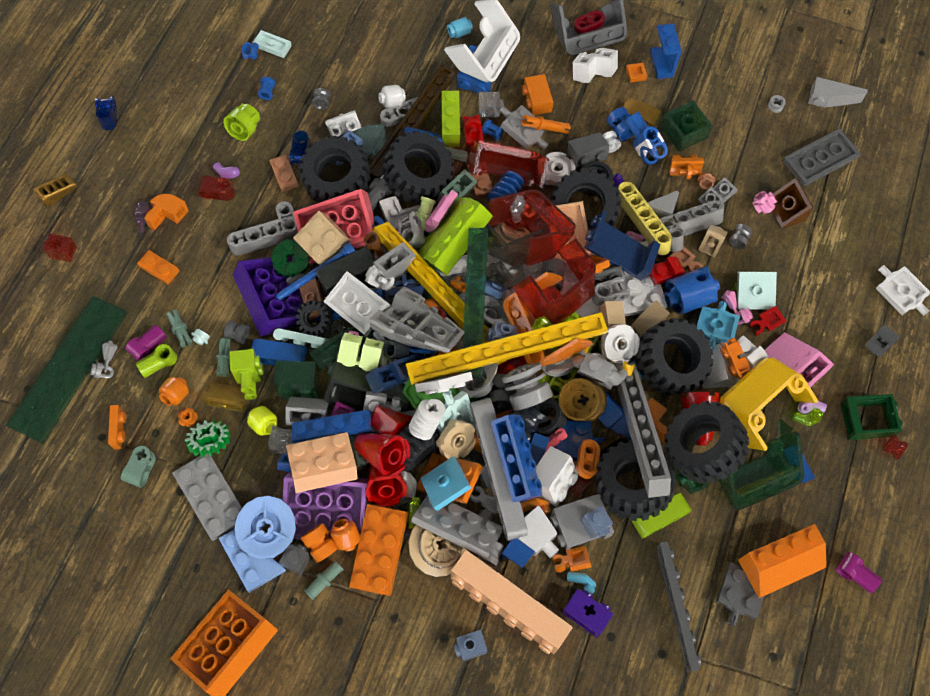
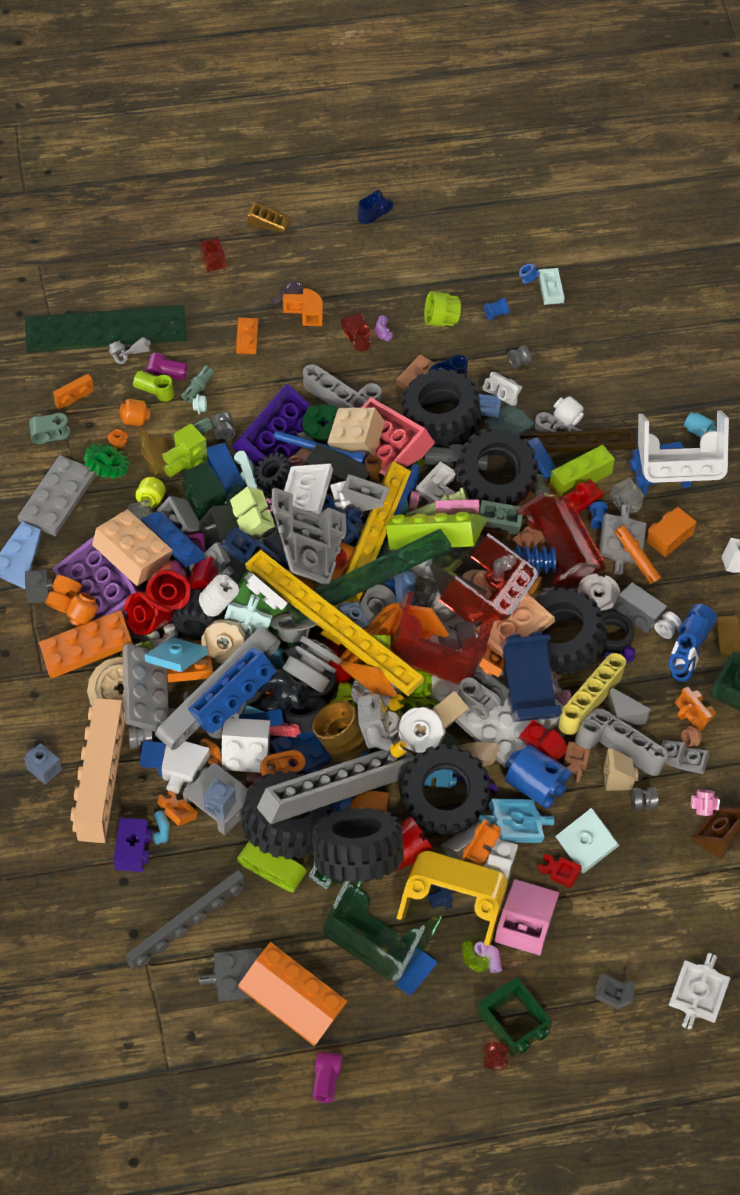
camera: 60 degrees right, 10 degrees down
light blue piece [235,496,296,559] -> none
sand green pin [304,560,344,600] -> none
light grey piece [397,211,425,249] -> none
bright pink piece [722,290,753,325] -> none

